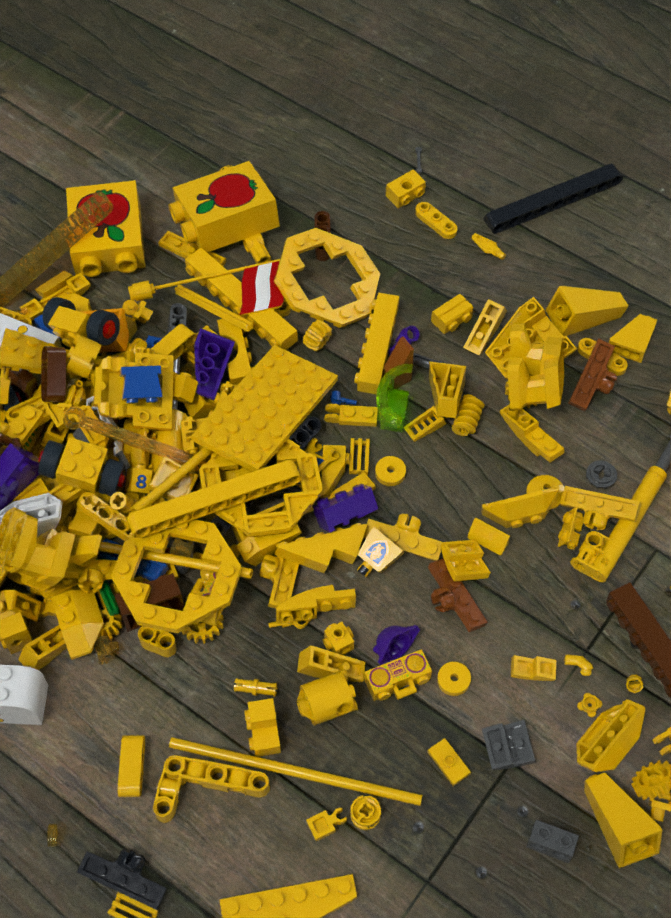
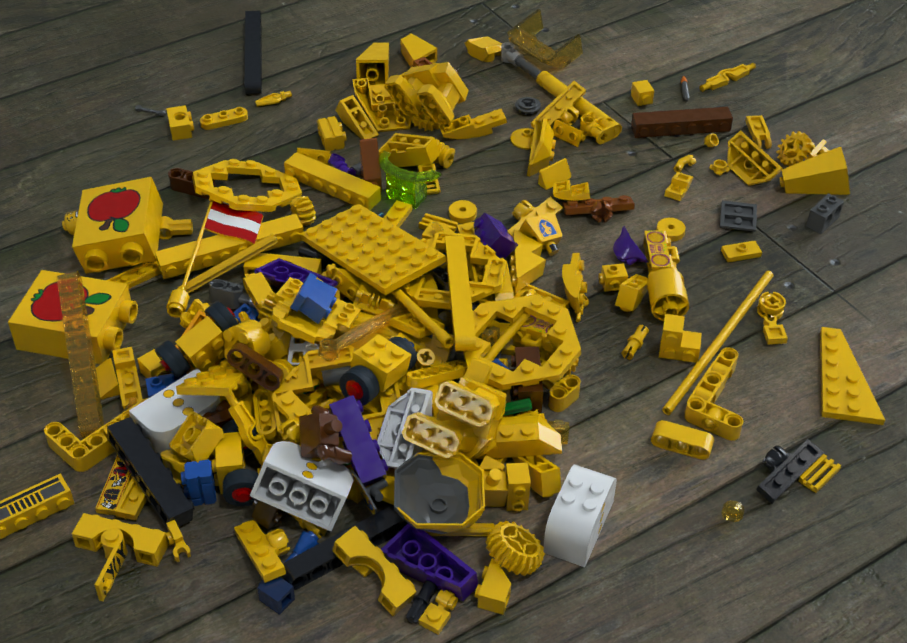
camera: 70 degrees left, 15 degrees down
none -> yellow hinge [297,148,331,166]

